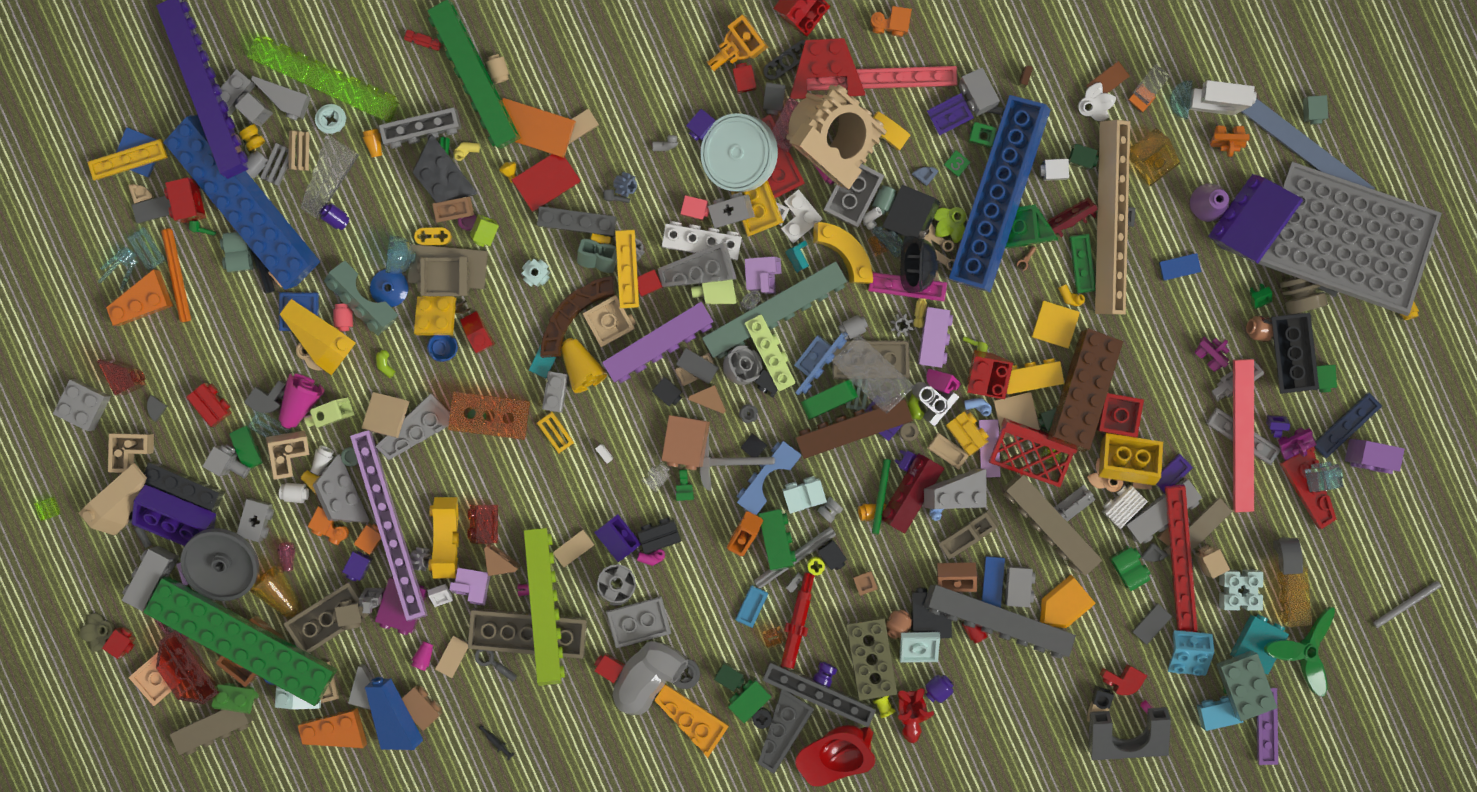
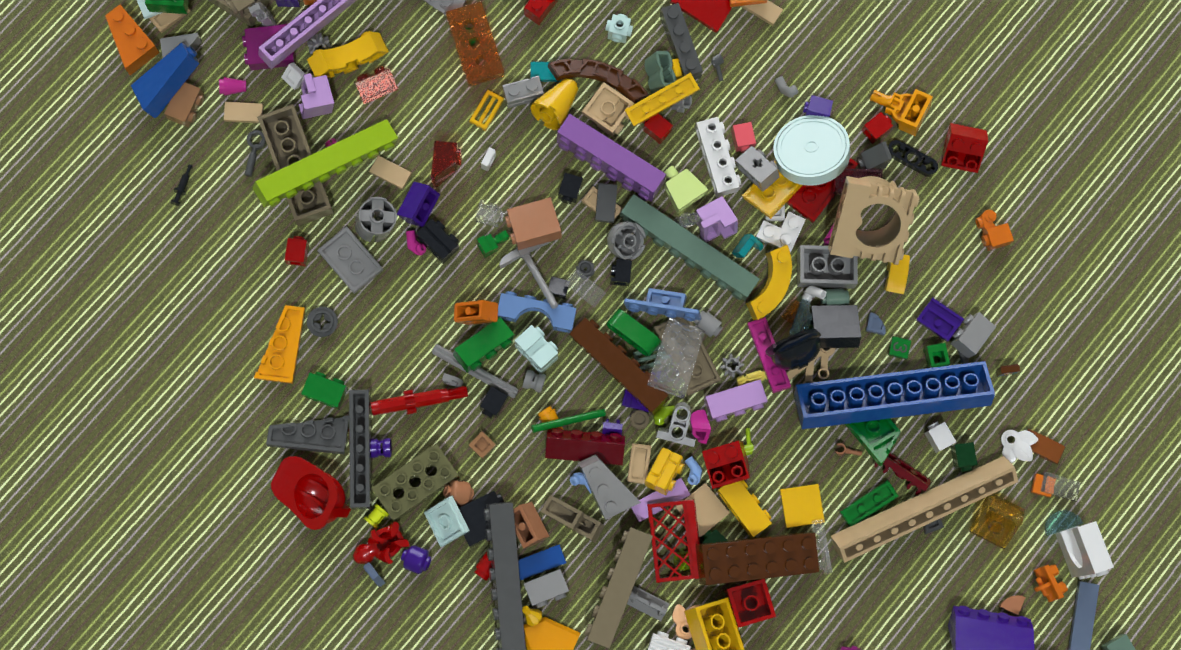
camera: 60 degrees right, 10 degrees down
medium nougat slope [484,543,521,576] -> none
sand blue gear [613,172,637,197] -> none
light grey piece [613,641,689,715] -> none
light grey wing [658,242,737,287] -> none
medium nougat slope [688,385,726,414] -> none
dark green brick [714,661,745,692] -> none
dark azure tile [735,585,768,628] -> none
yellowish green bracket [745,315,795,391] -> none
black wheel [752,707,772,729] -> none
clear orange slope [762,626,785,648] -> none
red wing [790,38,865,100] -> none
coral tile [807,66,957,91] -> none
neon yellow bush [807,557,825,575] -> none
lime plate [934,207,966,243] -> none
yellow arm [1058,284,1085,307] -> none
blue tile [1159,253,1201,281] -> none
medium lavender cone [1190,183,1229,222] -> none
none -> sand blue tile [363,562,385,587]
none -> clear red slope [431,141,462,188]
none -> yellow rock [522,606,542,627]
none -> clear tile [564,268,606,308]
none -> clear hinge [812,519,832,574]
none -> nougat tile [999,595,1026,615]

